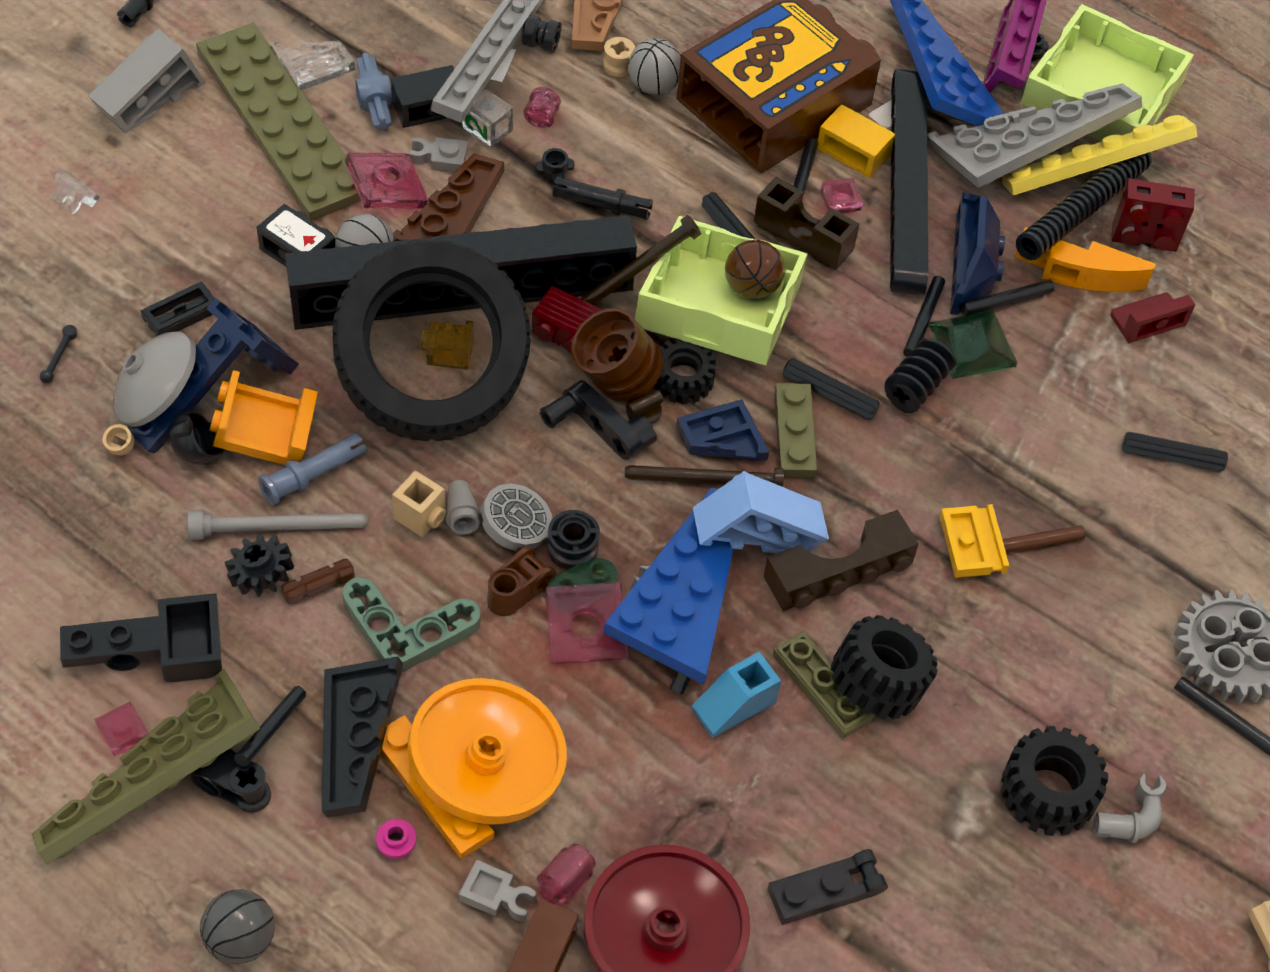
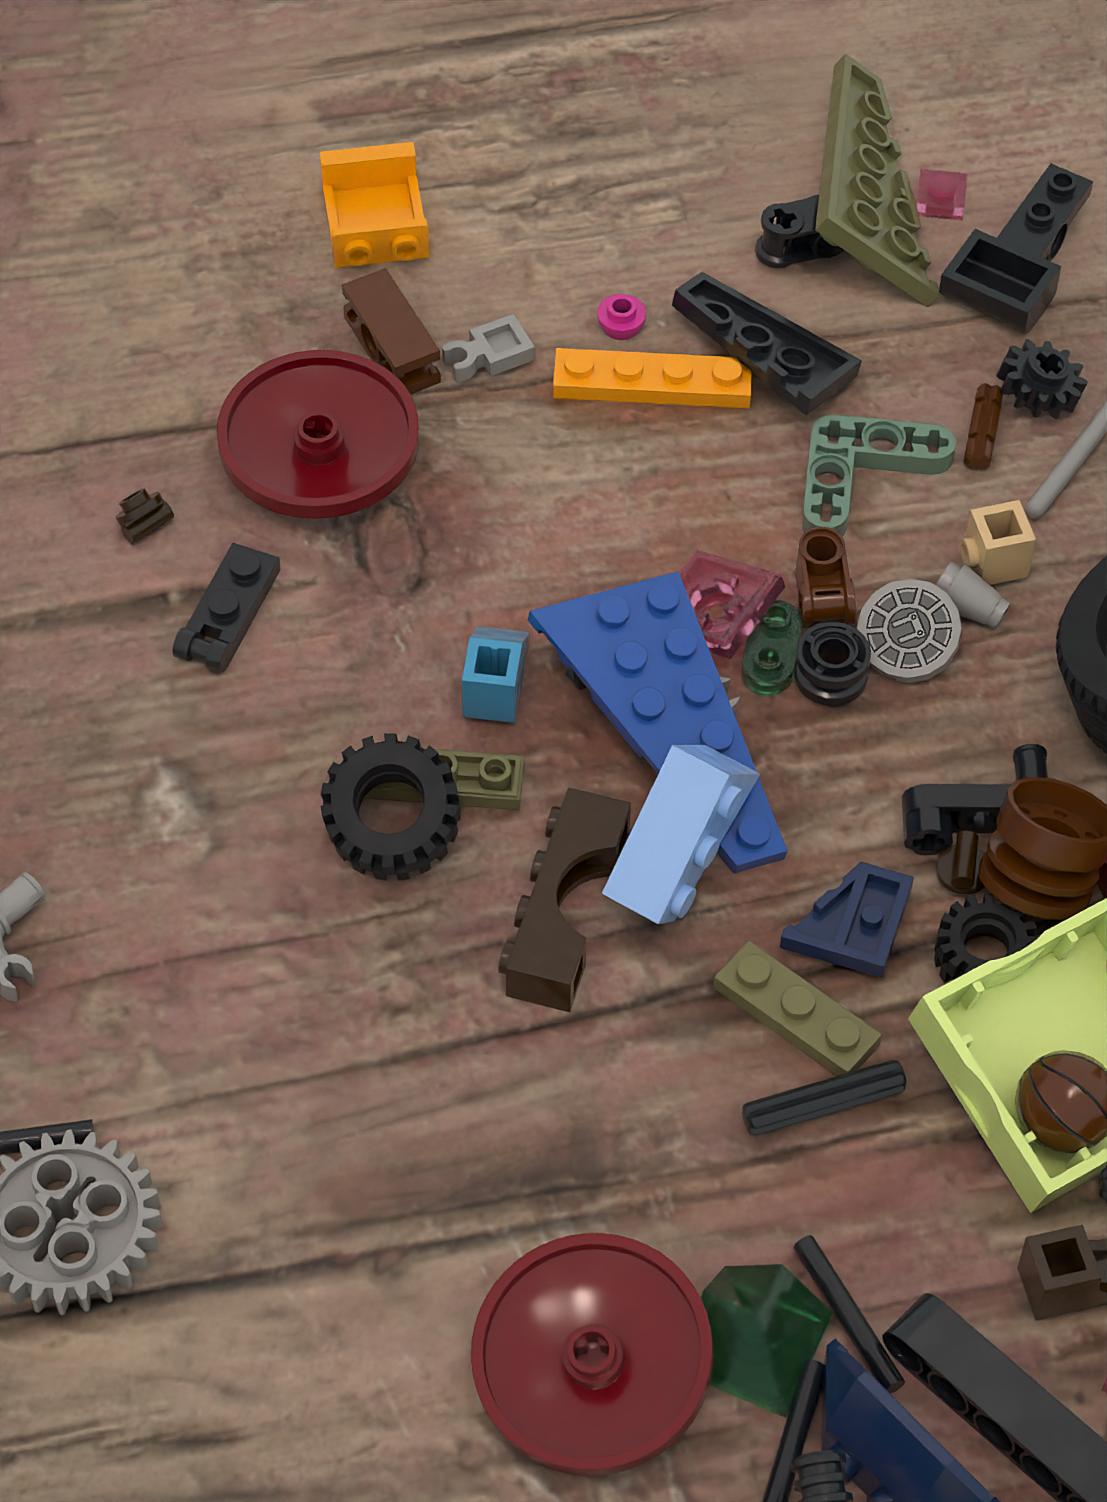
camera: 135 degrees right, 0 degrees up
dark grey piece [200,889,275,964] -> none
black bar [234,686,306,767] -> none
light orange dish [408,678,567,824] -> none
clear pink brick [537,843,596,905] -> none
dark brown bar [625,465,784,487] -> none
black piece [884,339,956,413] -> none
yellow plate [939,504,1009,578] -> none
black tyre [1001,726,1108,836] -> none
reddish brown piece [1002,525,1085,553] -> none
black axle [1122,432,1228,471] -> none
none -> dark red dish [471,1233,714,1476]

